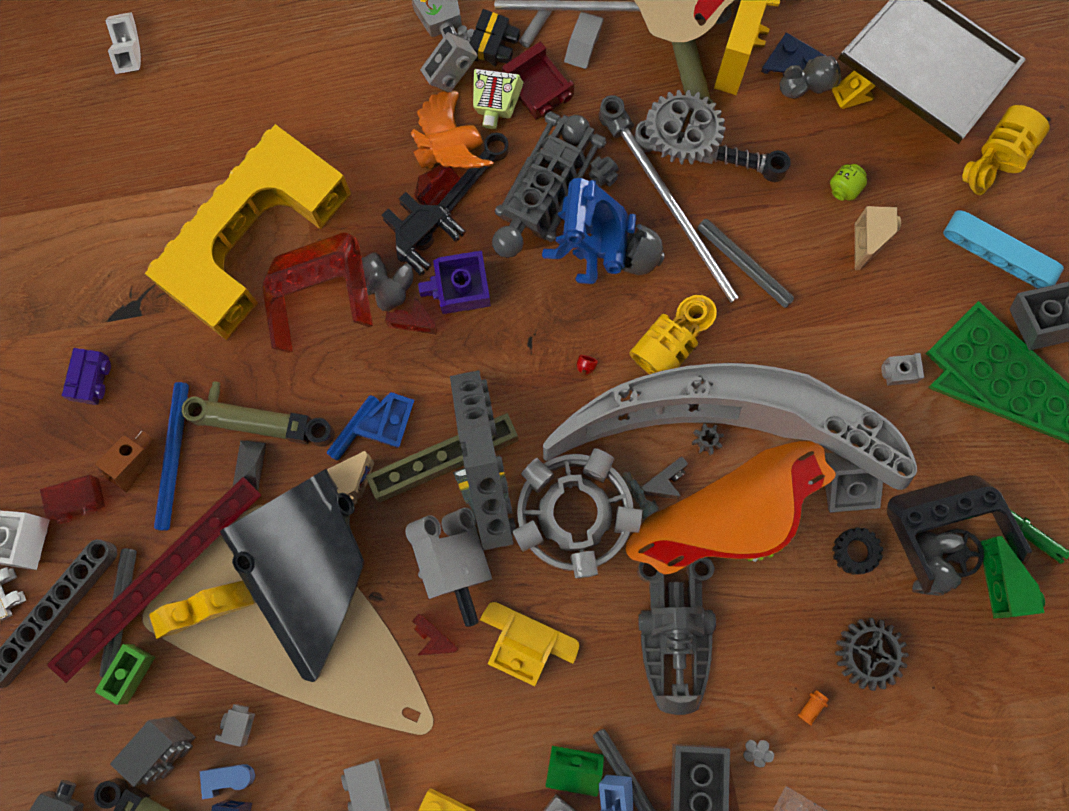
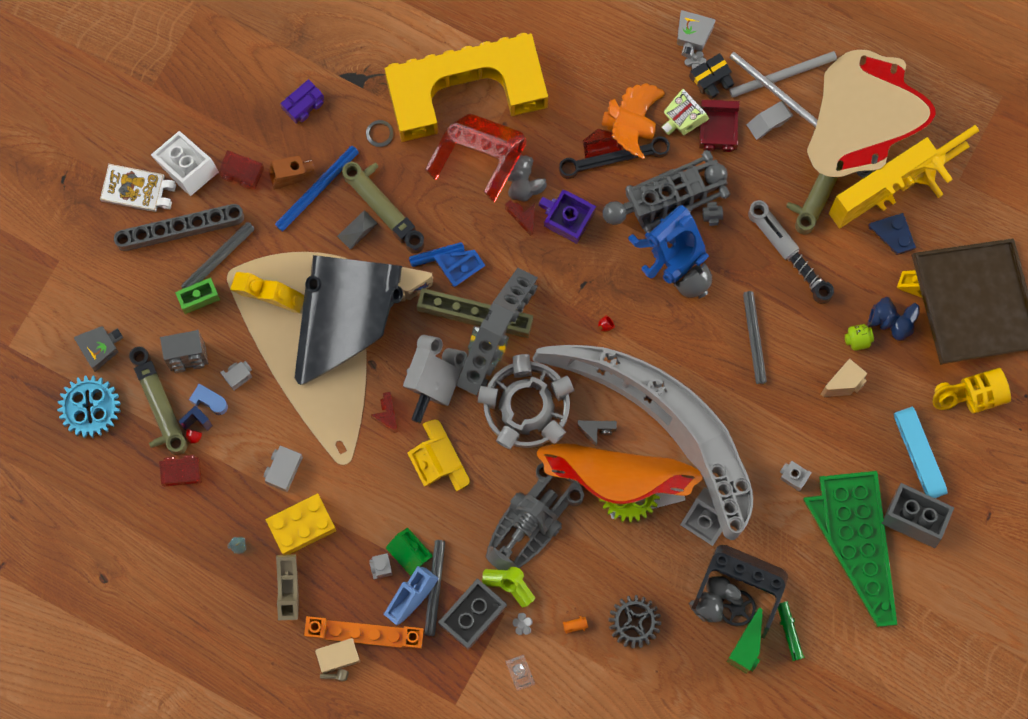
camera: 35 degrees right, 0 degrees up
dark red plate [46,477,261,683] -> none
black connector [381,192,466,276] -> none
light grey brick [420,32,478,92] -> none
flat silver piece [599,95,739,303] -> none
clear light blue piece [622,471,660,519] -> none
yellow cylinder [629,295,717,375] -> none
light grey gear [645,90,725,164] -> none
dark grey gear [692,423,724,456] -> none
dark grey animal [779,56,841,99] -> none
black tyre [832,527,883,575] -> none
none -> dark grey piece [366,120,394,147]
none -> lime piece [482,567,535,608]
none -> dark blue animal [867,297,920,341]

